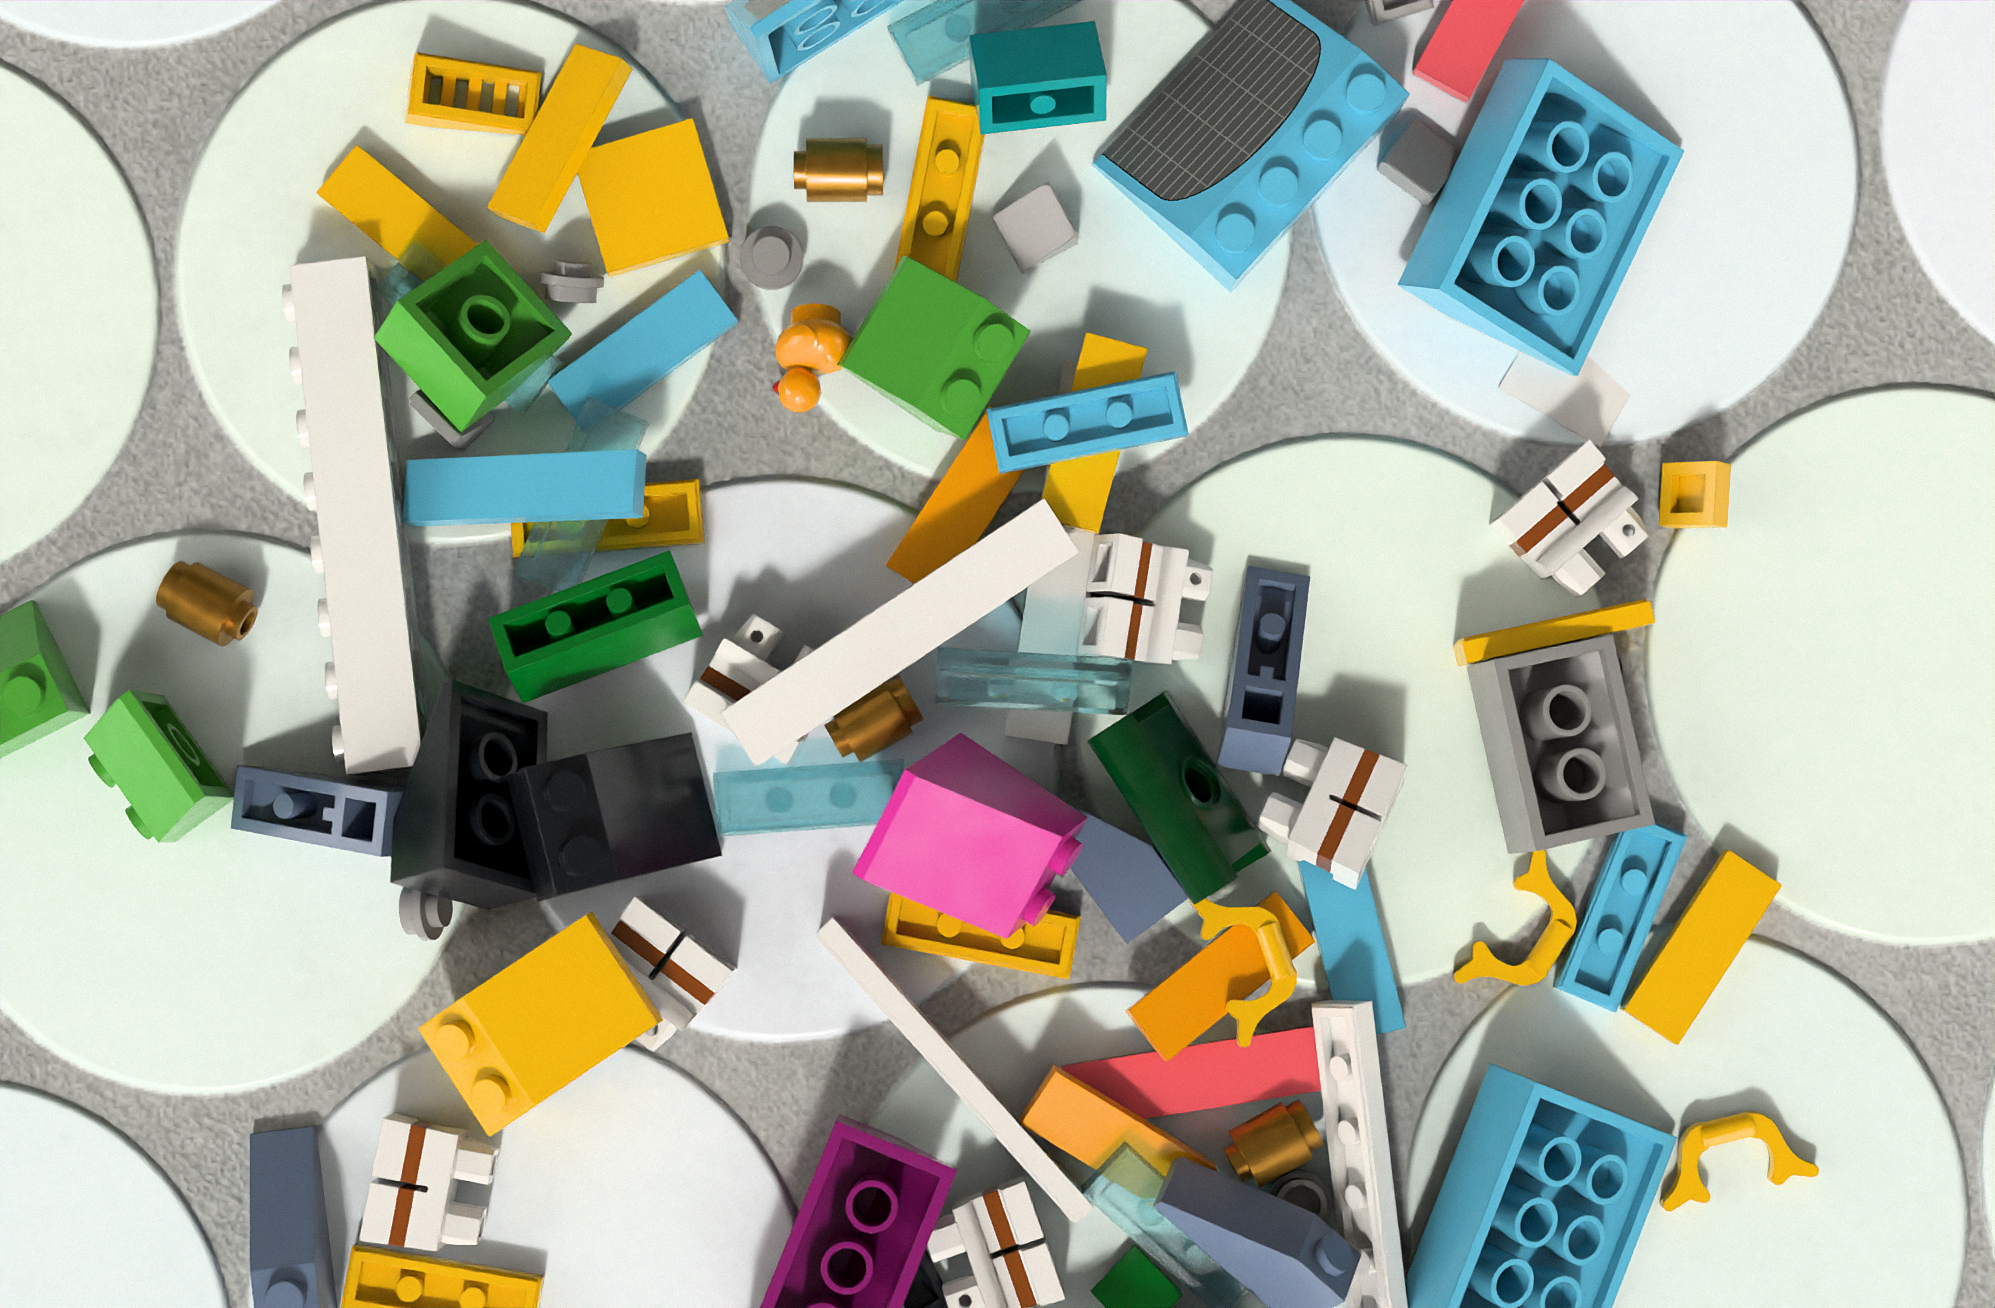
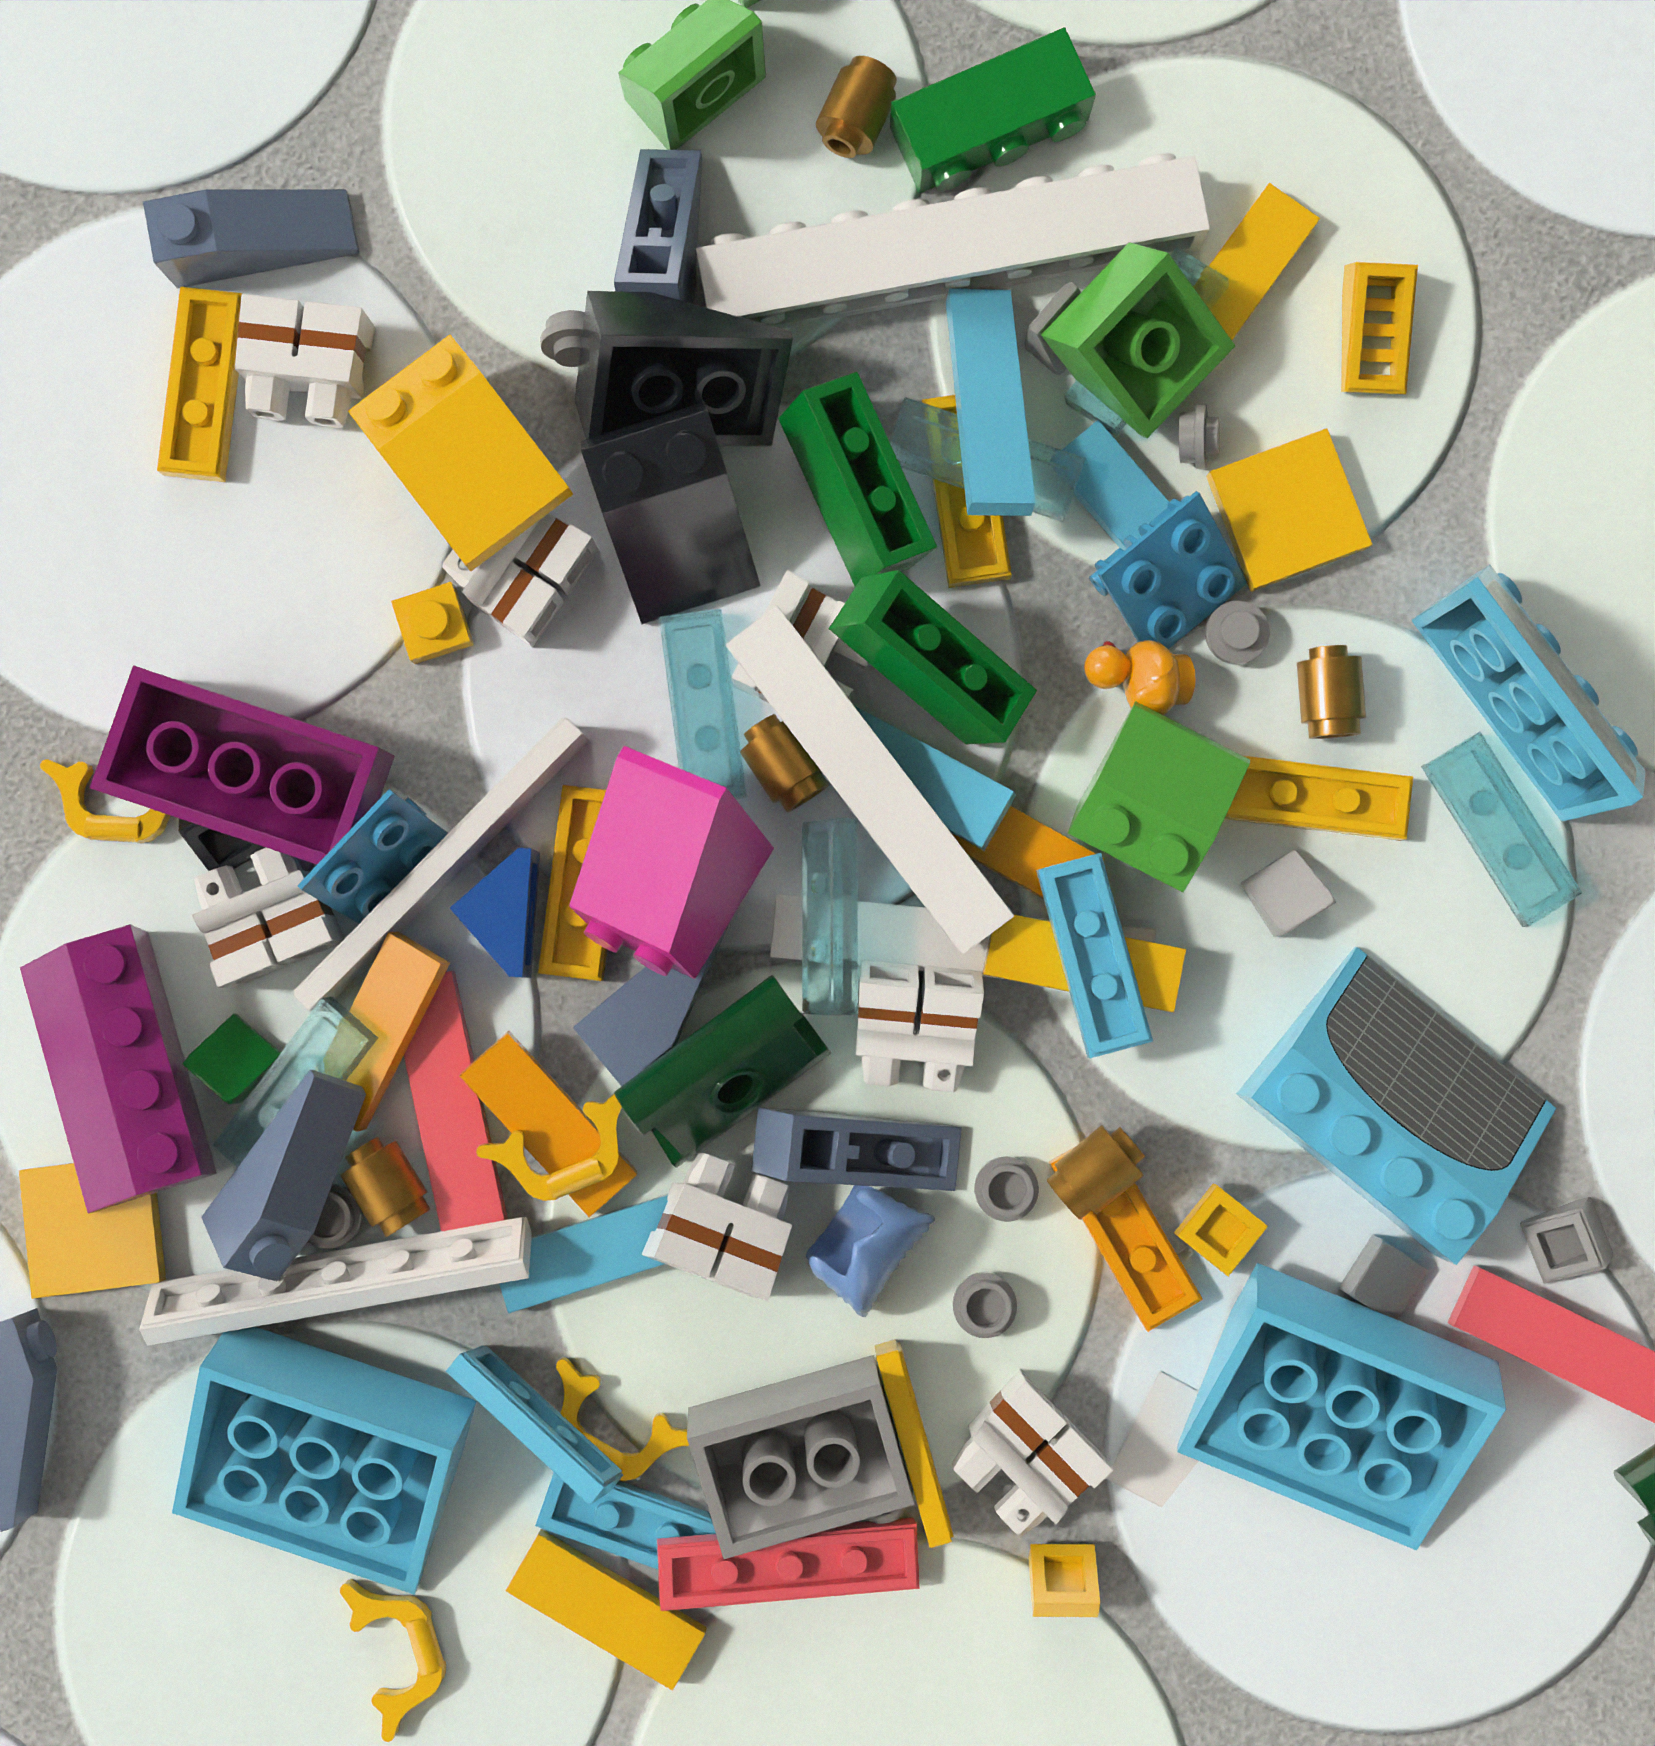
camera: 90 degrees right, 0 degrees up
yellow tile [487,43,633,234] -> none
teal brick [969,21,1107,135] -> none
none -> dark azure hinge [297,789,448,924]
none -> yellow plate [391,582,474,664]
none -> medium azure tile [446,1345,623,1505]
none -> blue slope [450,848,540,978]
none -> coral tile [657,1518,920,1611]
none -> medium blue hair [805,1185,935,1317]
none -> green brick [828,570,1037,745]
none -> medium azure tile [854,705,1016,851]
none -> green brick [890,27,1096,194]
none -> light grey plate [952,1272,1017,1338]
none -> light grey plate [974,1156,1039,1222]
none -> pearl gold brick [1047,1125,1146,1220]
none -> light orange tile [1049,1146,1203,1332]
none -> dark azure hinge [1089,491,1247,649]
none -> yellow plate [1174,1183,1268,1277]

